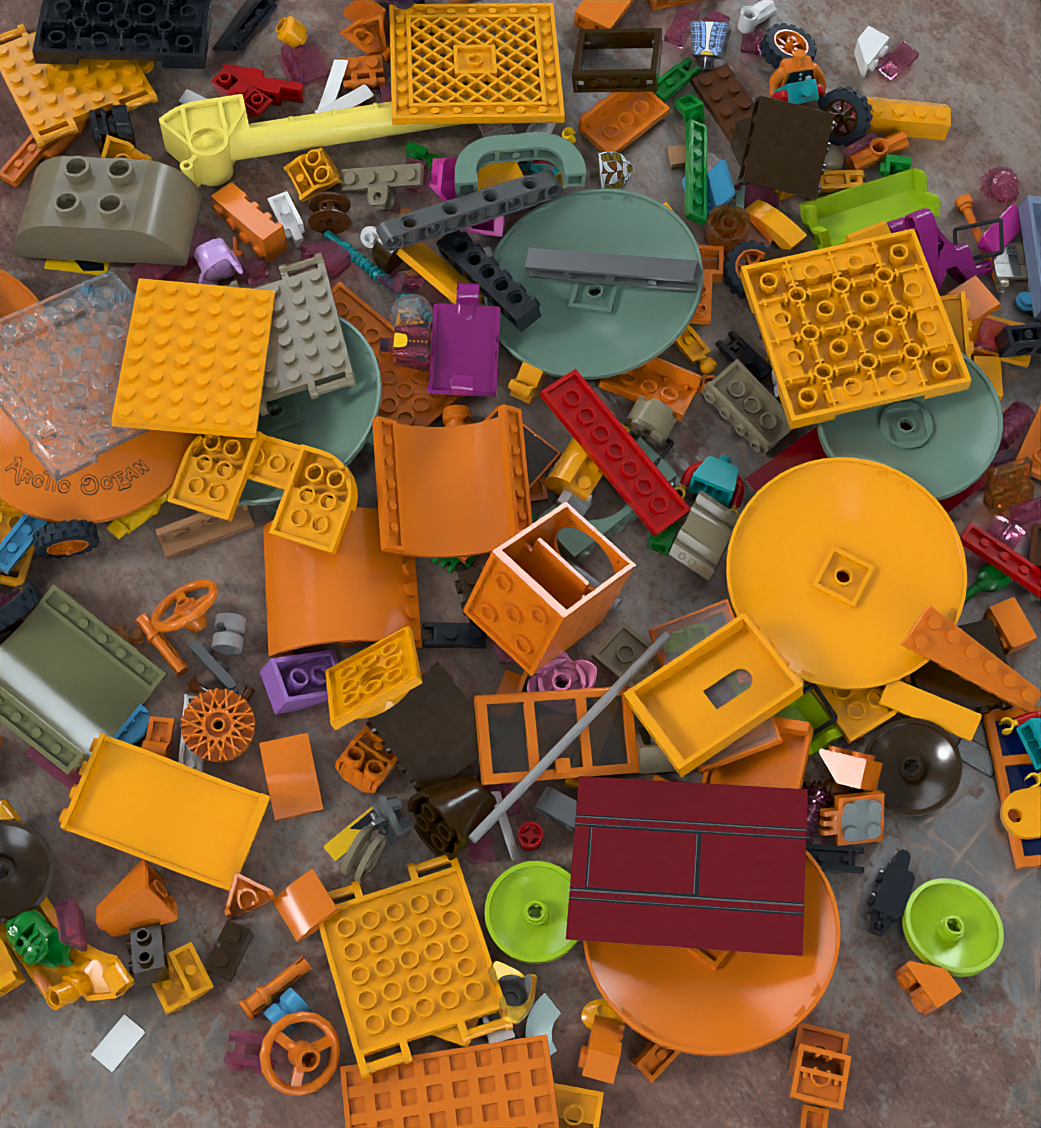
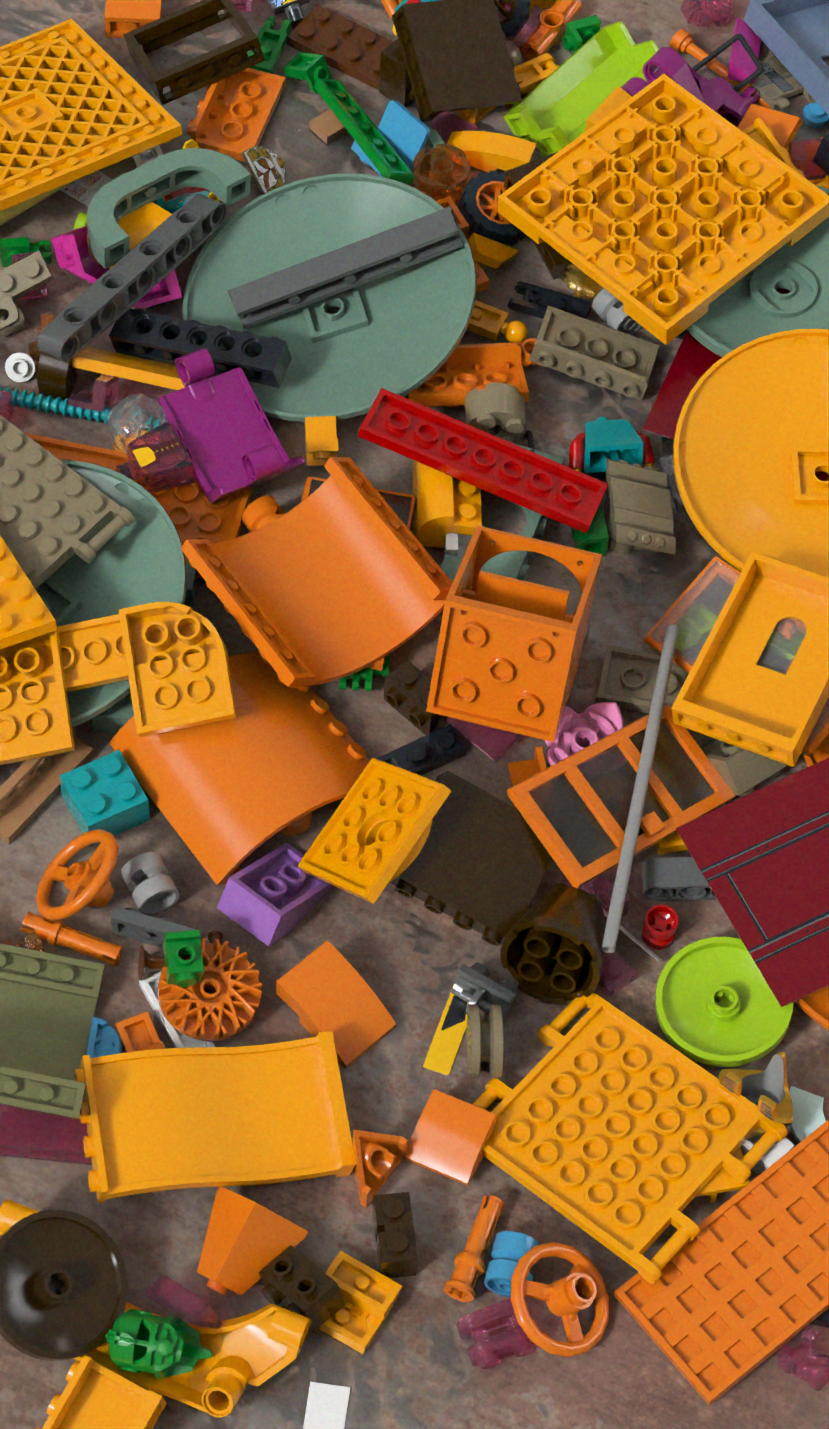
camera: 30 degrees left, 10 degrees down
orange slope [335,725,398,793] -> none
none -> teal brick [59,750,150,846]
none -> green brick [163,930,204,987]
none -> light orange tile [468,233,518,269]

